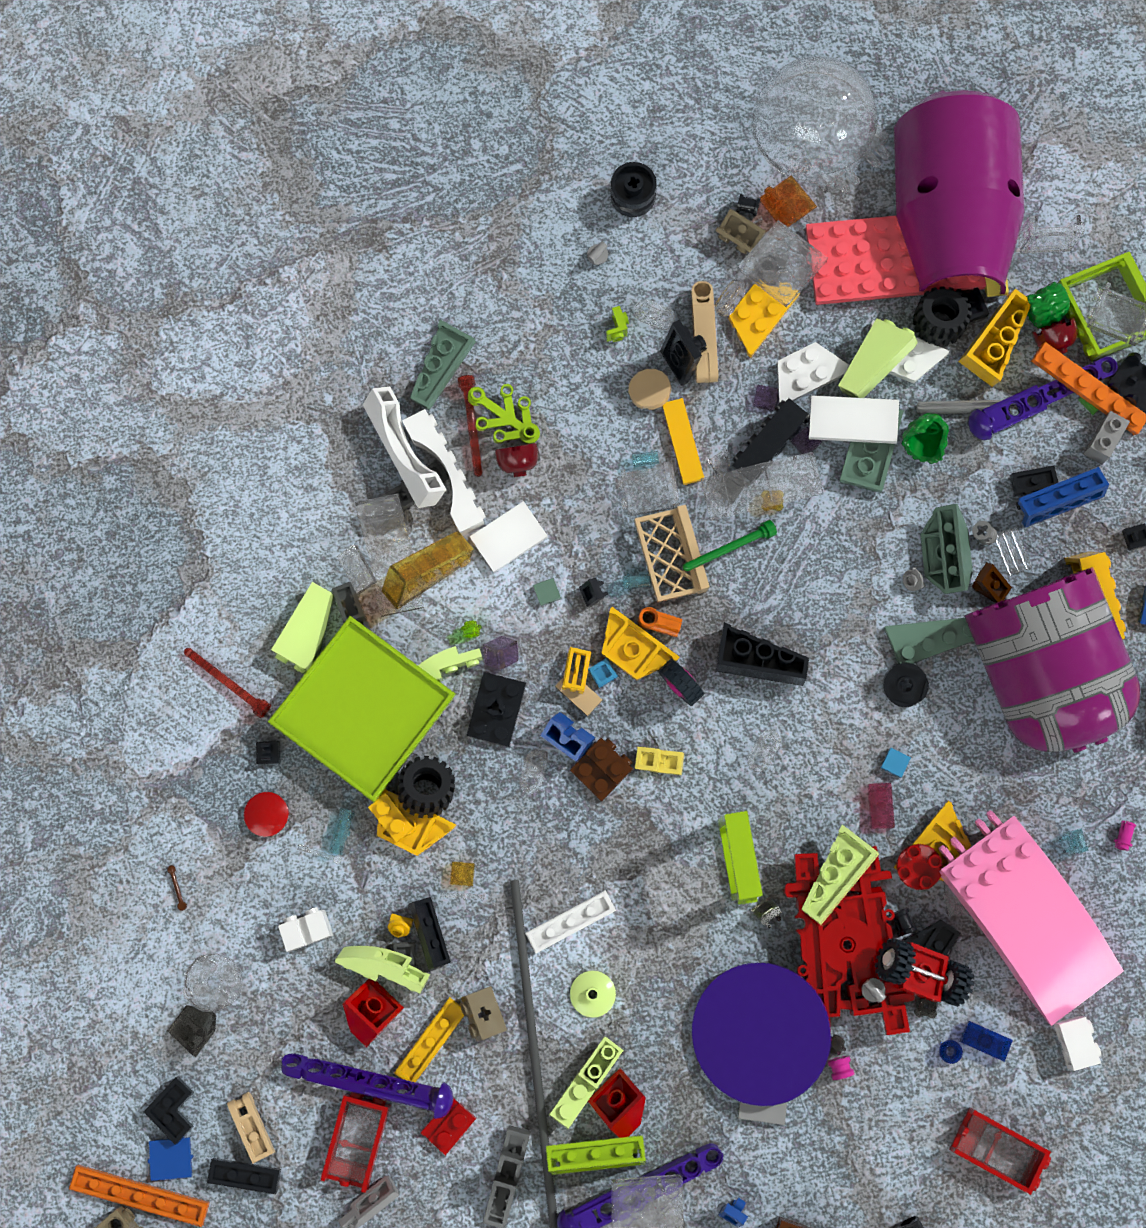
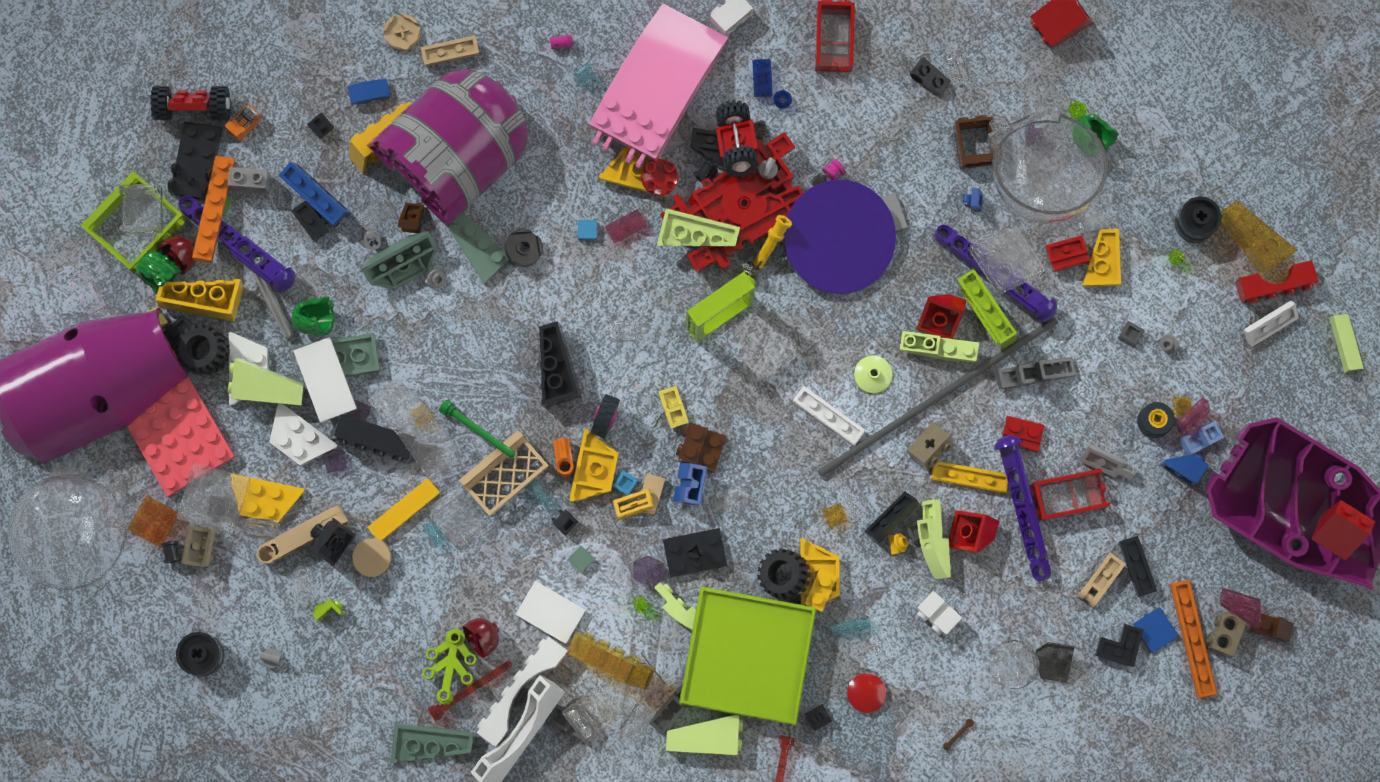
camera: 125 degrees left, 0 degrees up
none -> yellow pin [753,215,792,269]

